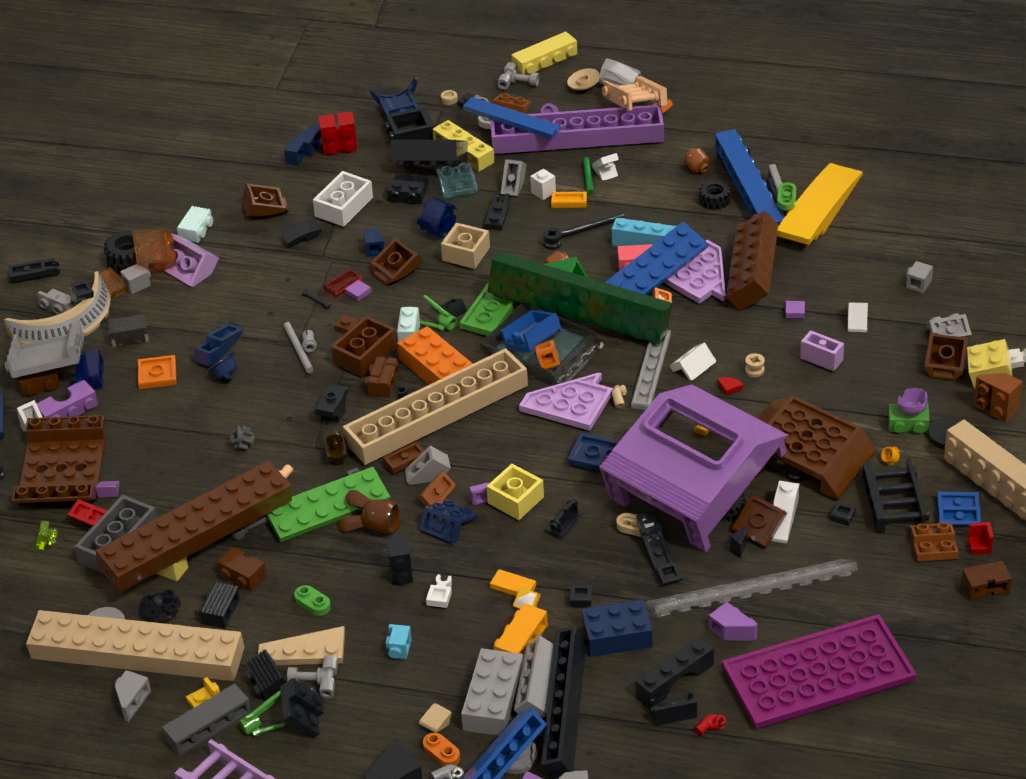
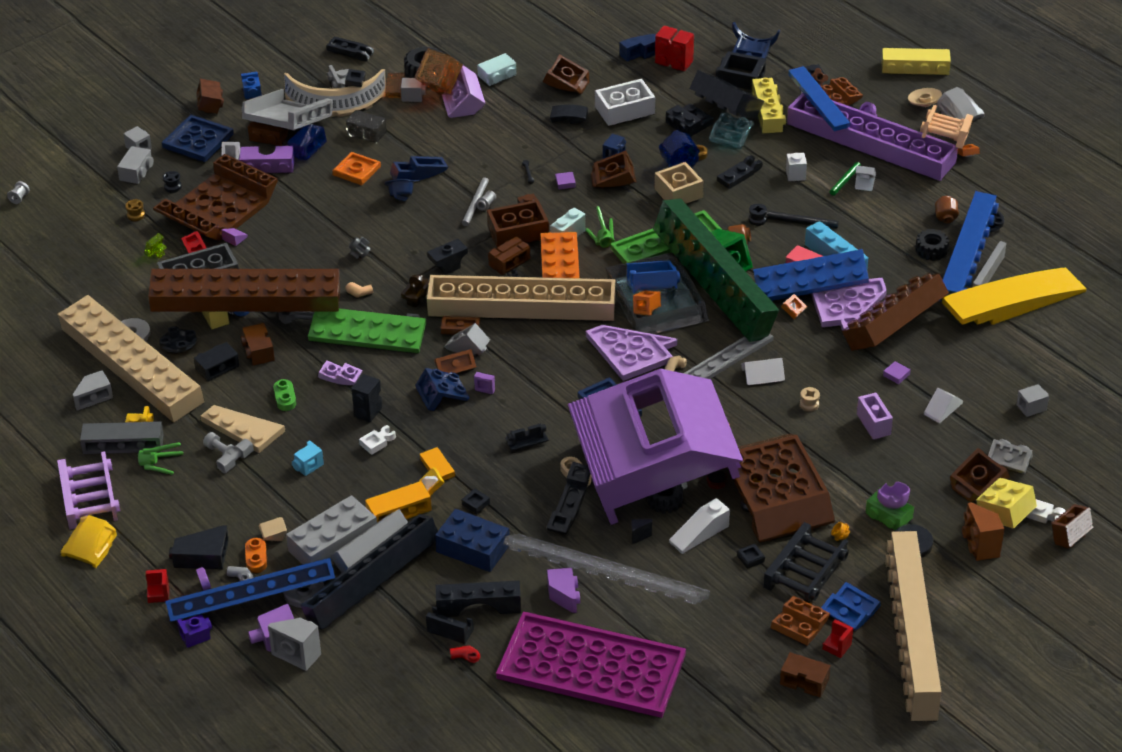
camera: 35 degrees right, 0 degrees up
black brick [245,650,287,700] -> none
black plate [280,678,324,739] -> none
clear red tile [323,268,363,298] -> none
reddish brown piece [338,490,401,535] -> none
black slope [440,299,467,318] -> none
tan tile [441,90,458,105] -> none
light yellow brick [487,464,544,520] -> none
light grey bar [498,62,539,90] -> none
light grey slope [500,159,527,196] -> none
light orange tile [551,192,587,208] -> none
red tile [717,377,744,395] -> none
reddish brown plate [731,494,787,548] -> none
bright green plate [777,183,796,211] -> none
none -> lavender slope [318,361,362,385]

